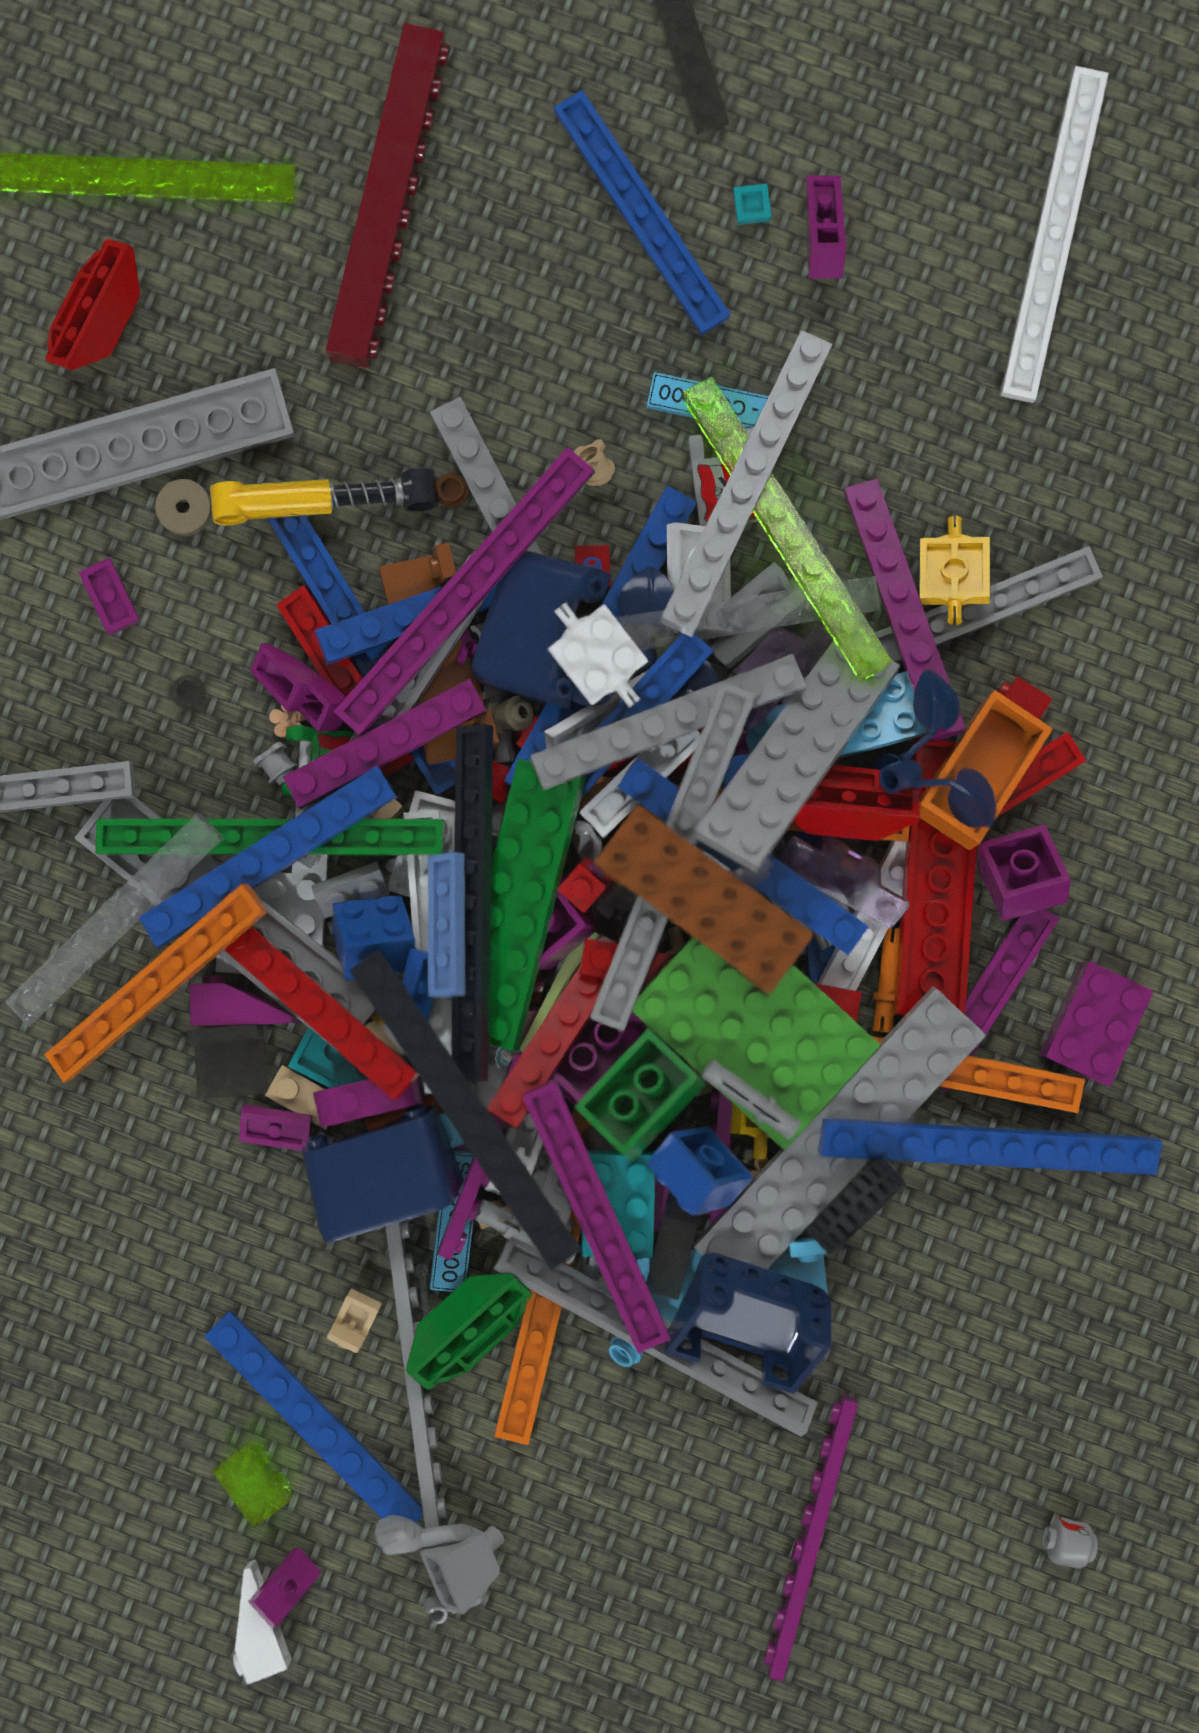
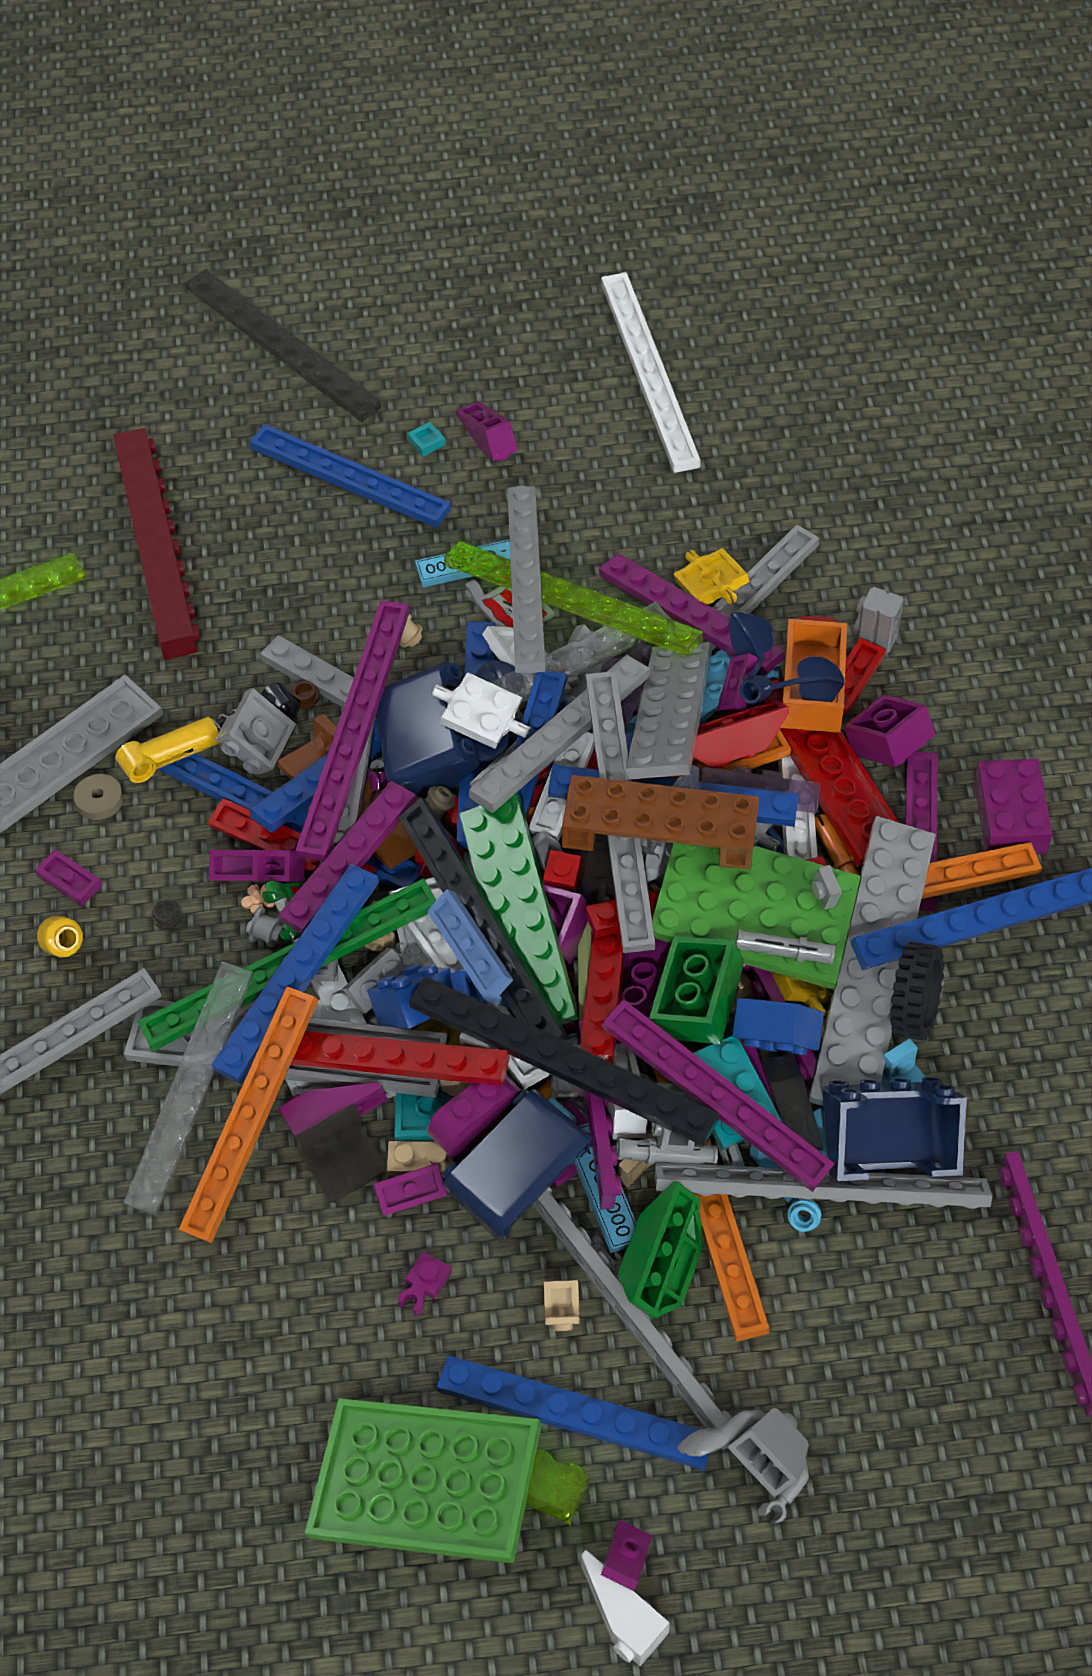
camera: 25 degrees left, 30 degrees down
none -> yellow head [37,916,83,958]
none -> light grey plate [216,688,296,775]
none -> bright green plate [305,1398,542,1564]
none -> magenta plate [398,1252,452,1316]
none -> magenta plate [717,653,758,716]
none -> light grey plate [811,865,842,910]
none -> light grey brick [854,587,904,654]

